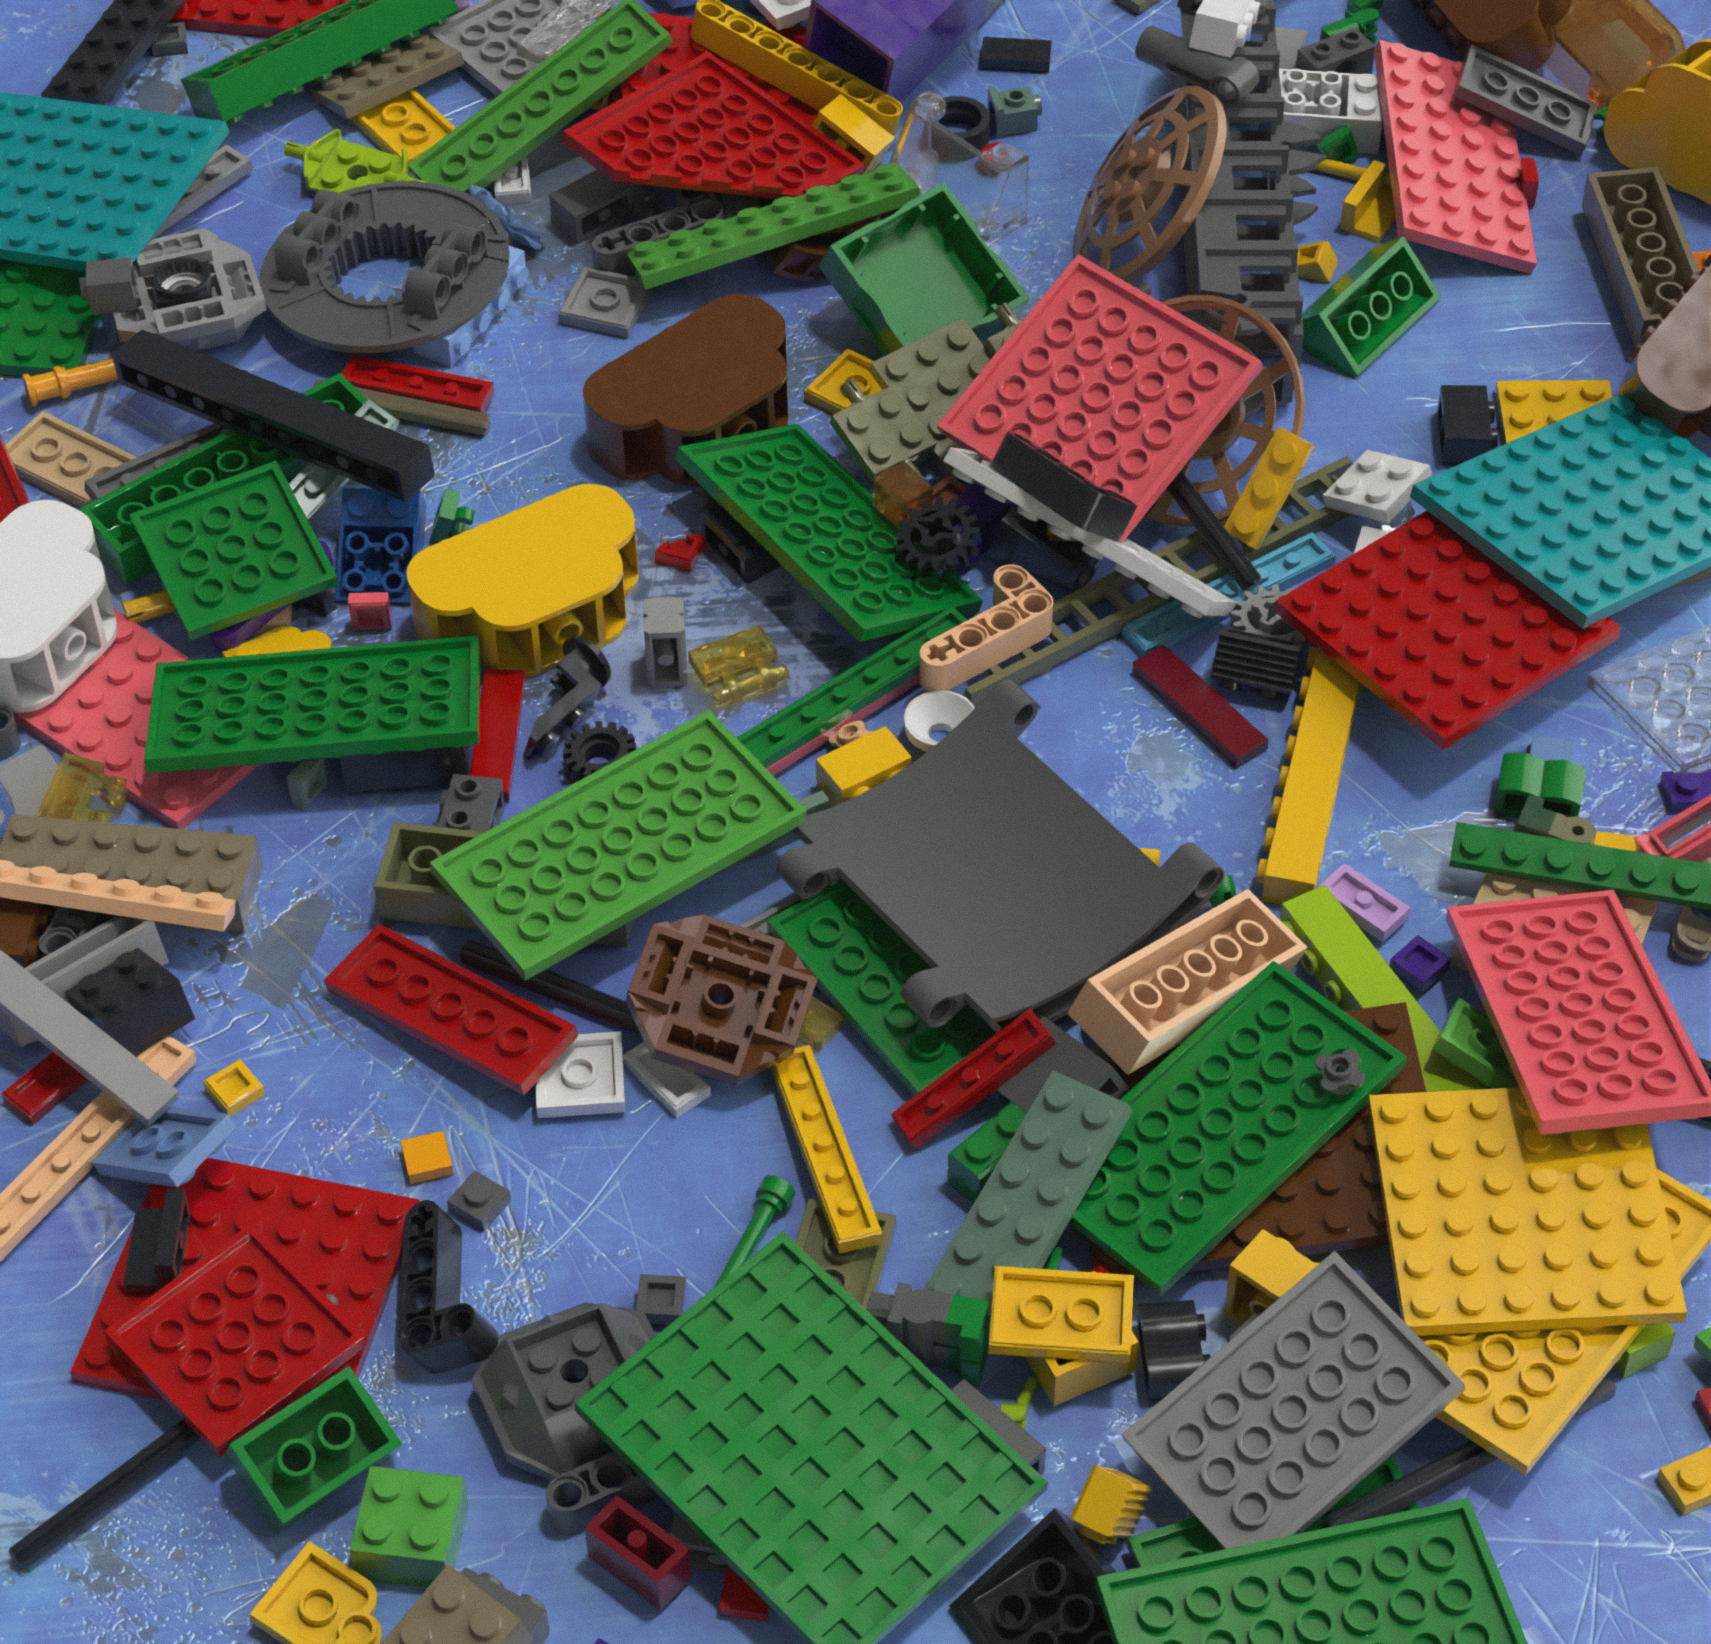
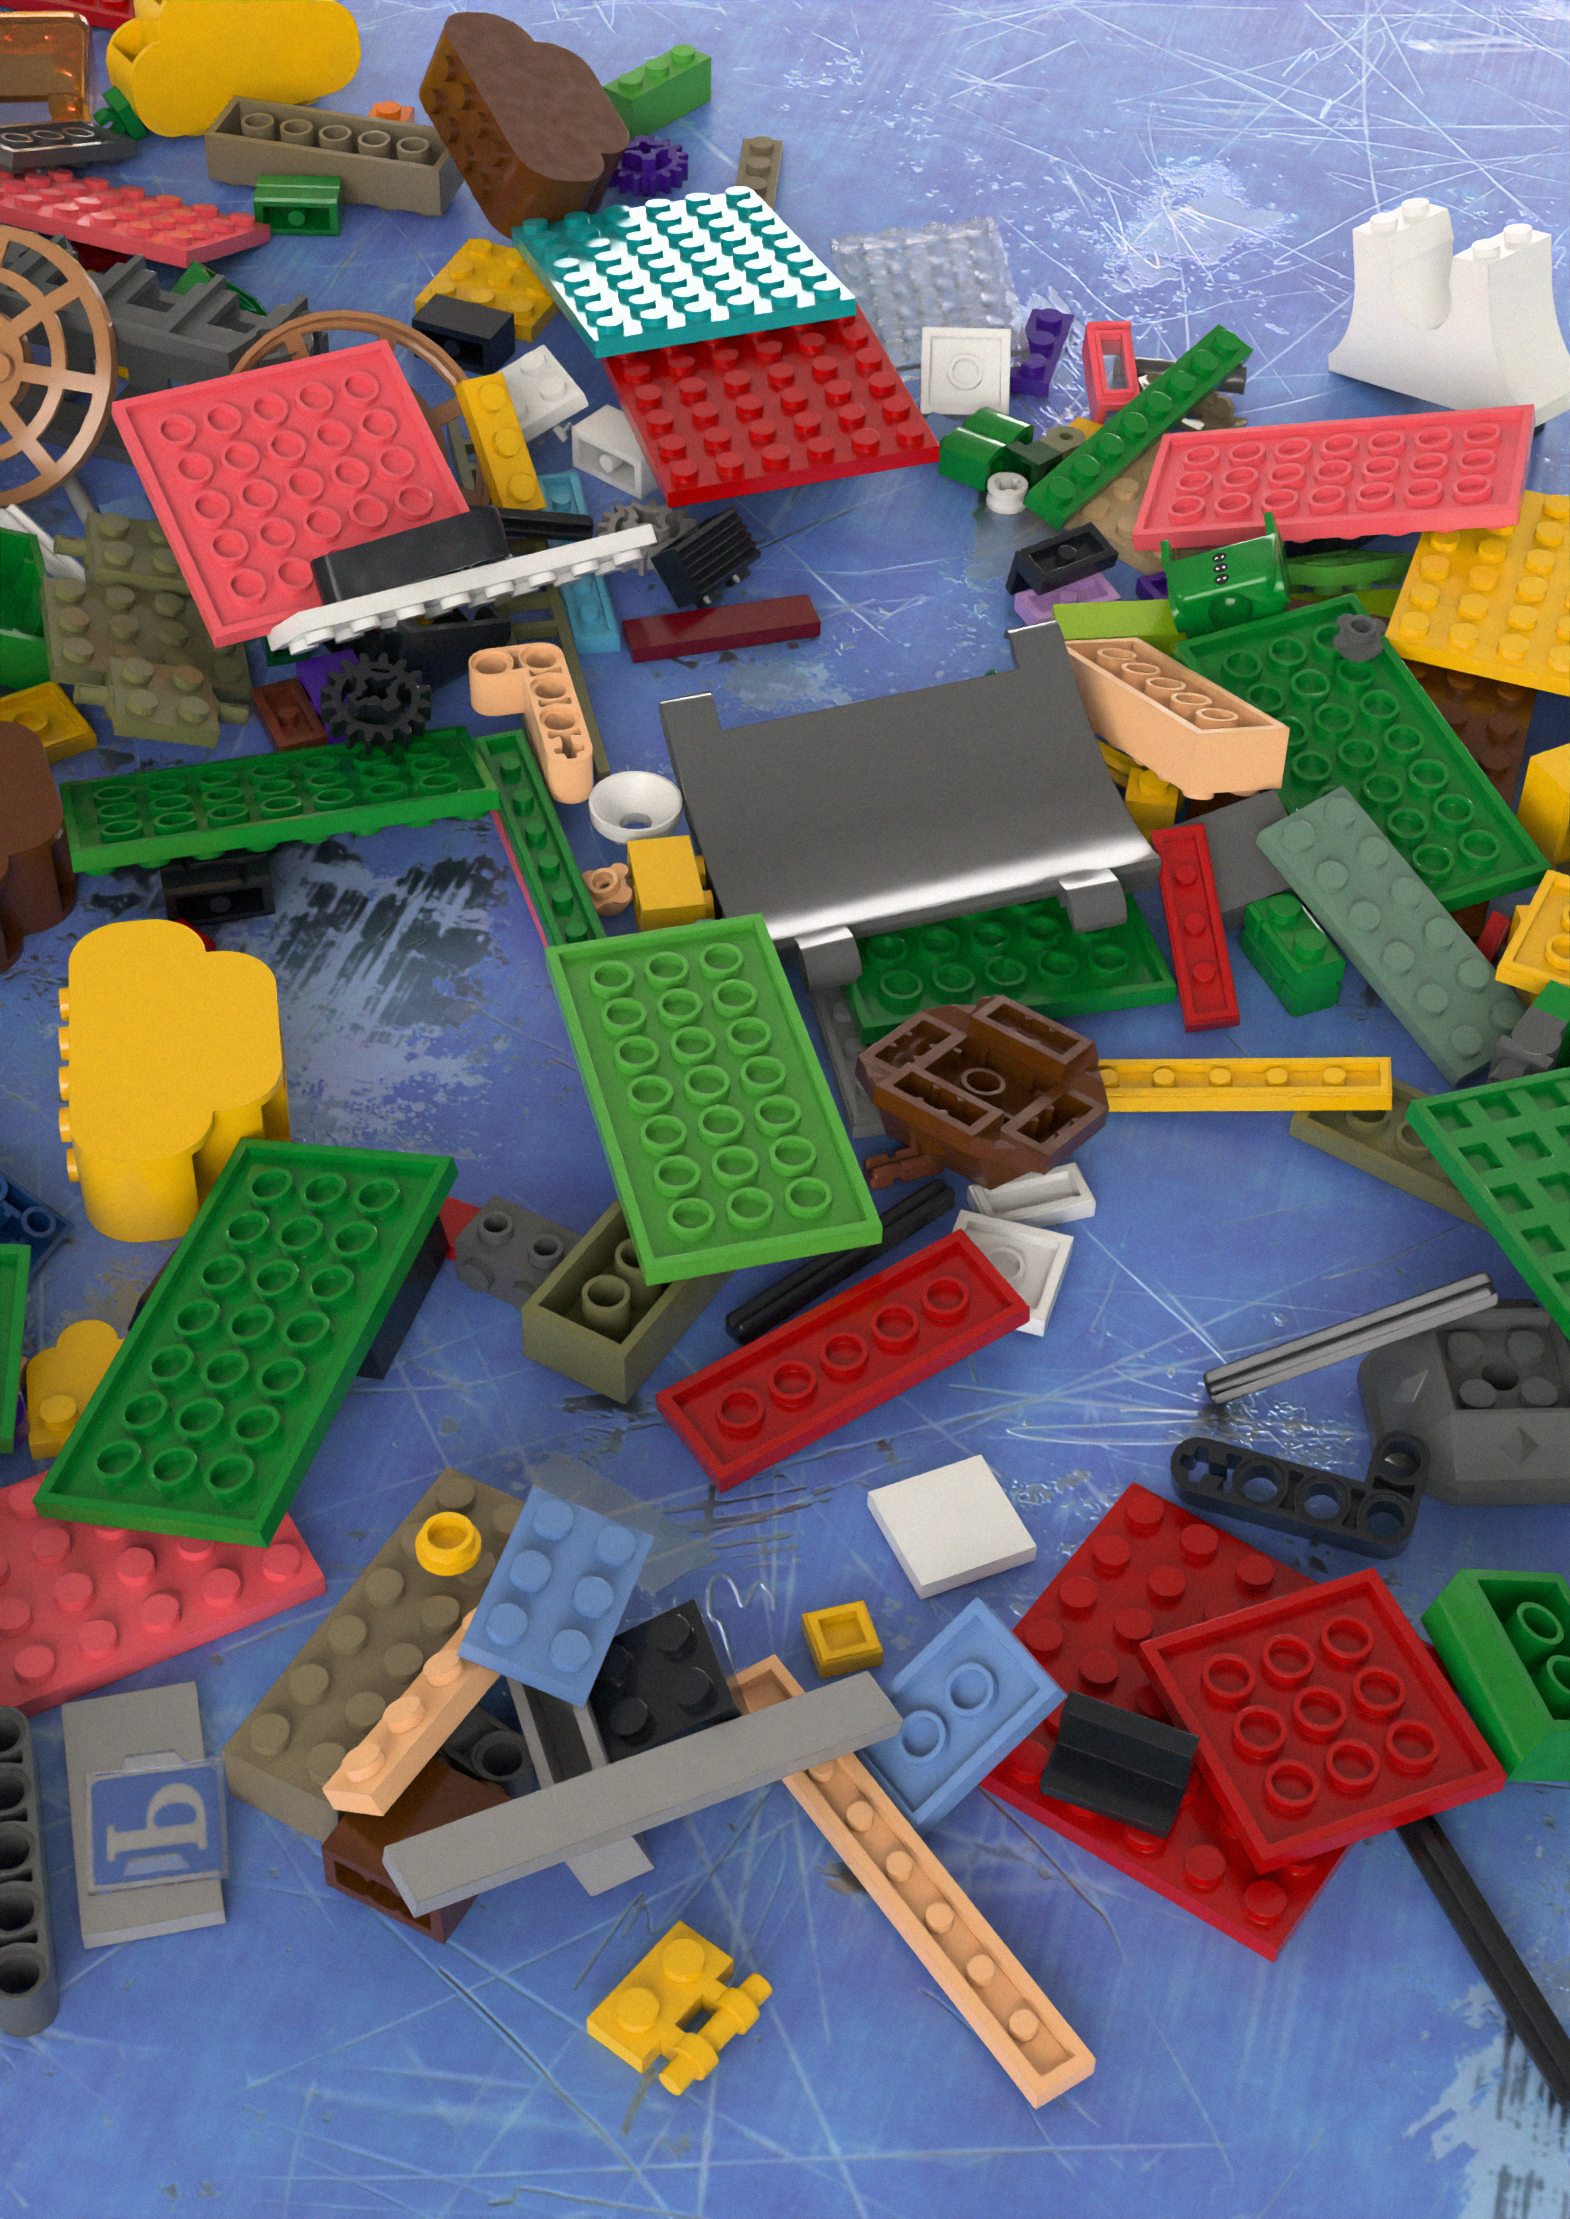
camera: 70 degrees left, 5 degrees down
red tile [1,1052,88,1126] -> none
clear yellow plate [37,752,128,823] -> none
sand green tile [287,758,328,810] -> none
coral tile [348,592,393,630] -> none
light orange tile [400,1131,454,1184] -> none
dark grey plate [447,1170,511,1232] -> none
black piece [523,636,611,760] -> none
black tyre [563,721,637,784] -> none
dark grey plate [636,1274,686,1325] -> none
light grey brick [643,597,688,688] -> none
clear yellow plate [688,624,790,707] -> none
green piece [713,1175,796,1288] -> none
clear orange brick [873,461,933,531] -> none
yellow brick [1256,647,1361,905] -> none
red tile [1519,158,1539,209] -> none
none -> green brick [253,175,344,236]
none -> yellow plate [415,1512,482,1576]
none -> medium blue plate [457,1486,655,1709]
none -> white tile [867,1454,1037,1600]
none -> white plate [920,327,1011,420]
none -> white bush [986,472,1028,515]
none -> black panel [1005,522,1119,596]
none -> green piece [1160,511,1291,639]
none -> axle [1203,1271,1499,1405]

